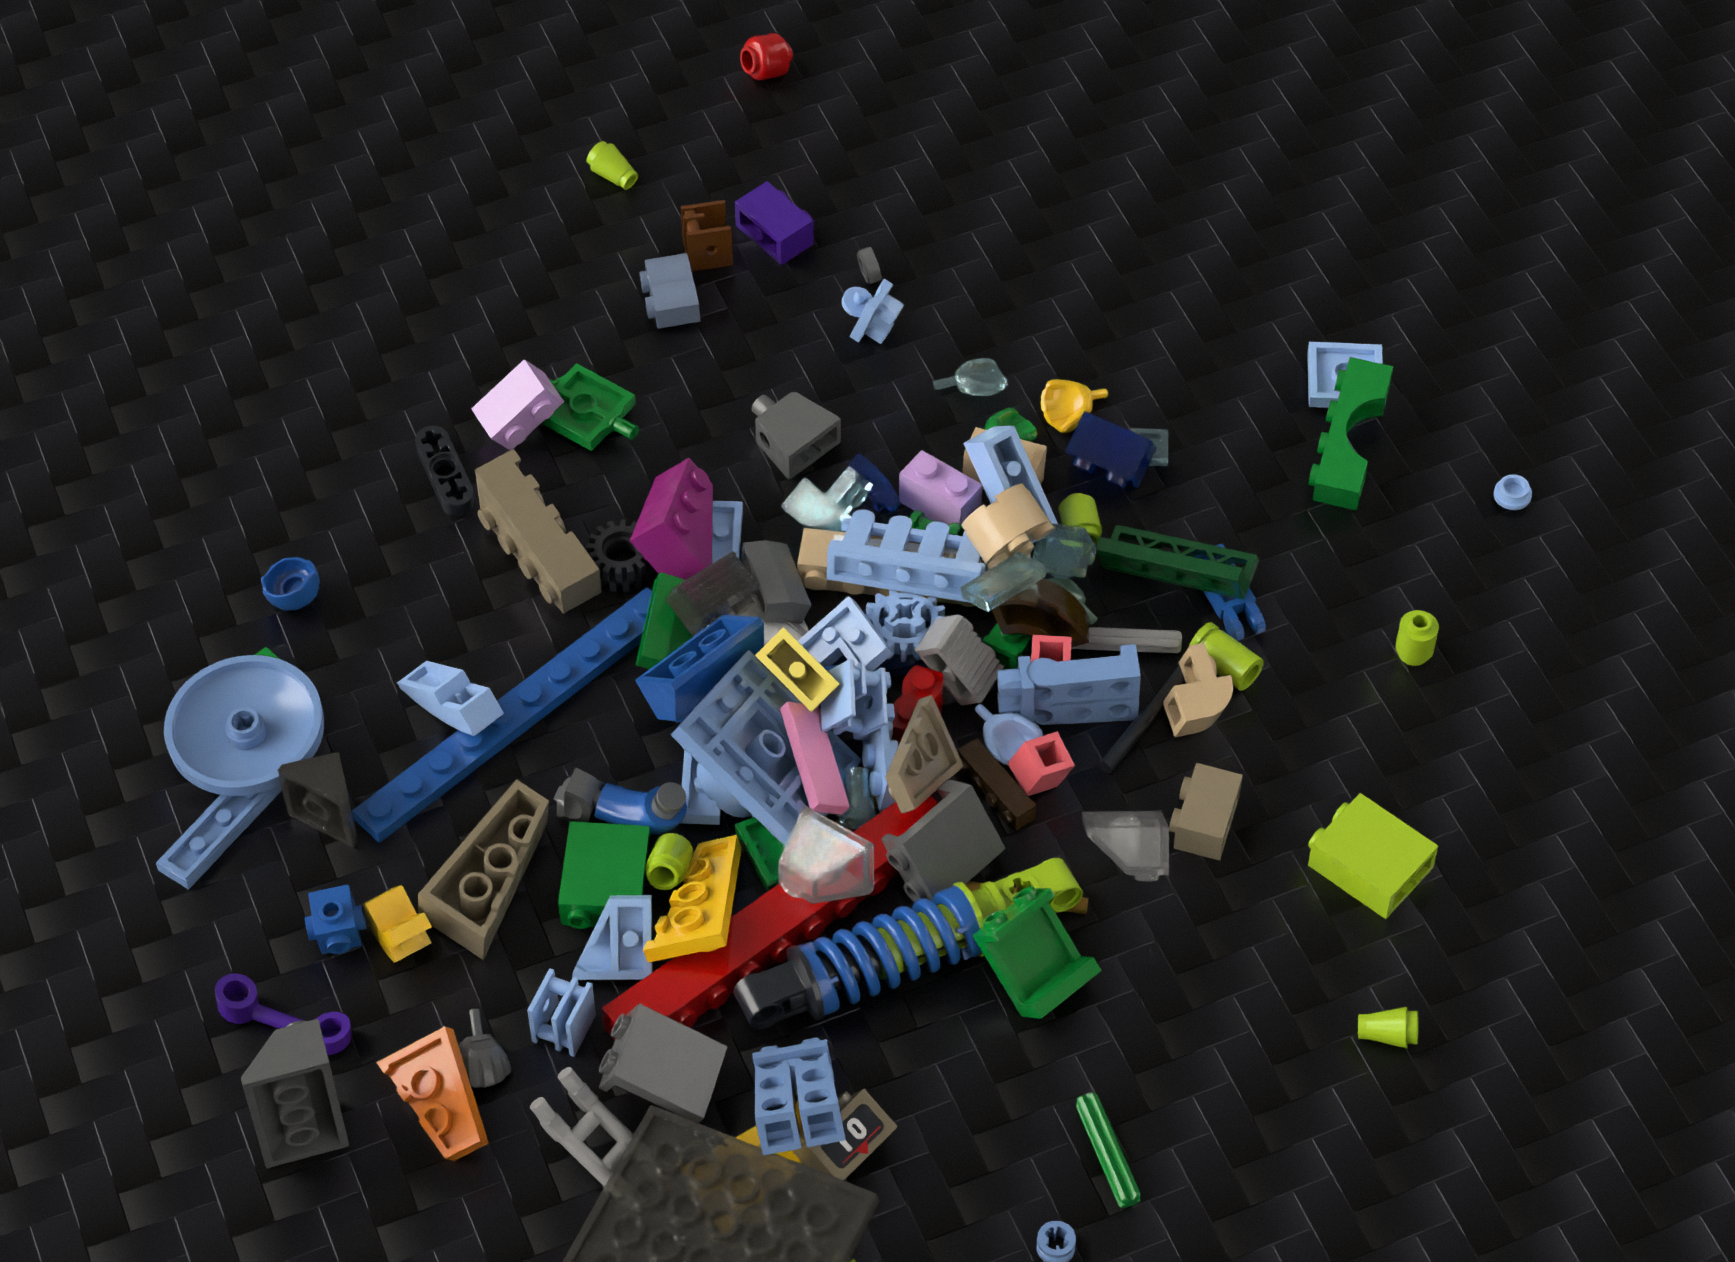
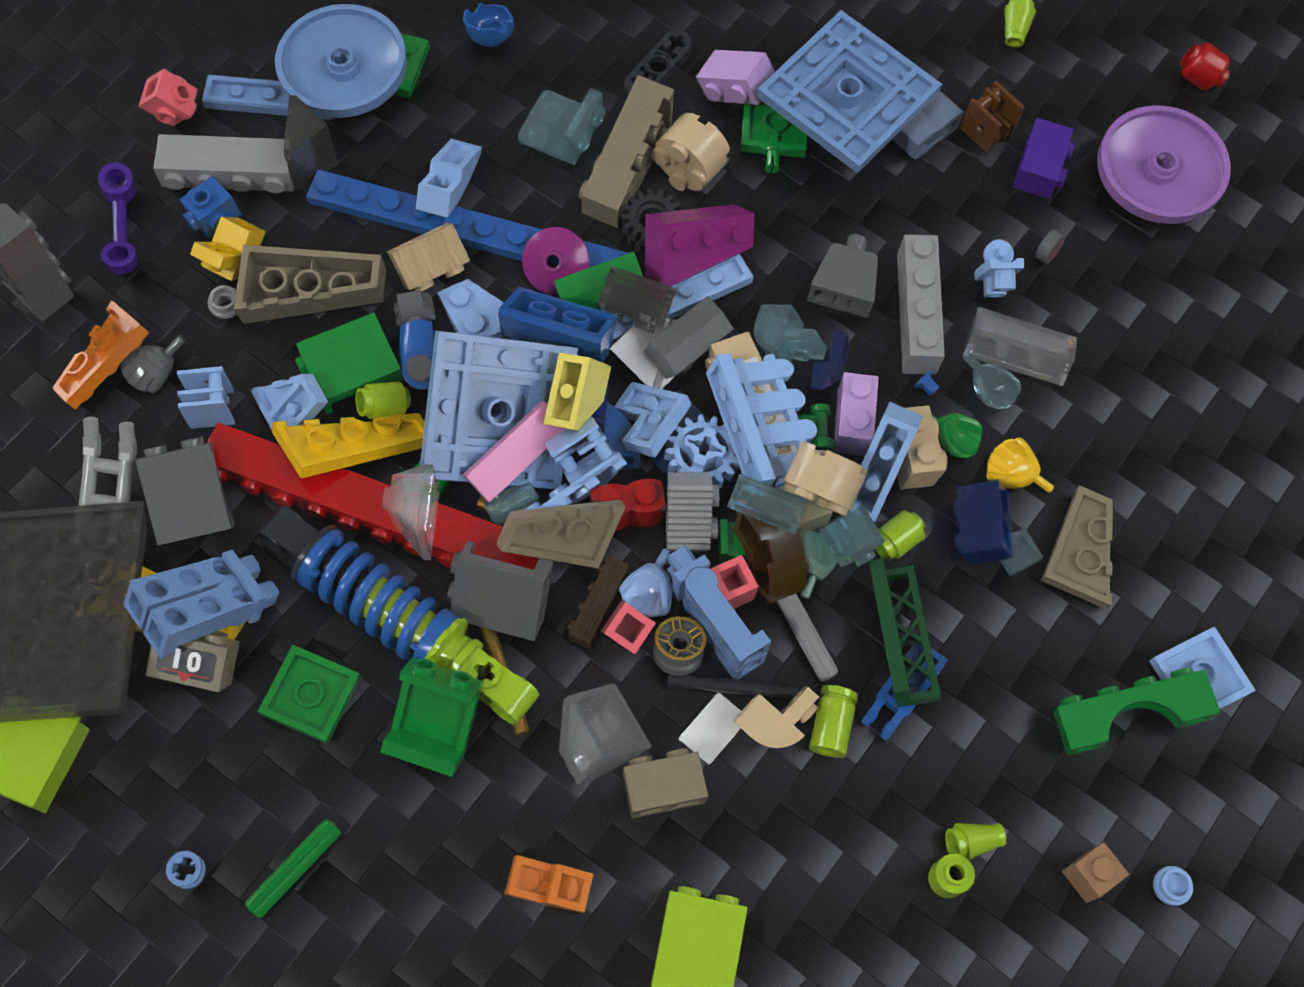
camera: 55 degrees right, 15 degrees up
none -> coral brick [139,69,198,126]
none -> light grey brick [153,134,298,193]
none -> light grey plate [208,285,237,319]
none -> green plate [257,645,362,744]
none -> tan brick [387,223,470,291]
none -> light blue wing [437,279,503,338]
none -> orange slope [504,855,594,913]
none -> clear light blue bracket [518,88,605,165]
none -> magenta dish [522,227,589,295]
none -> tan brick [650,113,730,191]
none -> dark grey wheel [653,616,706,676]
none -> white sticker [679,693,741,765]
none -> medium blue piece [757,10,942,173]
none -> light grey brick [897,235,945,375]
none -> blue piece [914,370,939,396]
none -> lime cone [945,823,1006,860]
none -> clear brick [964,307,1077,386]
none -> dark tan wing [1040,486,1113,610]
none -> medium nougat brick [1062,842,1129,903]
none -> medium lavender dish [1097,106,1231,224]

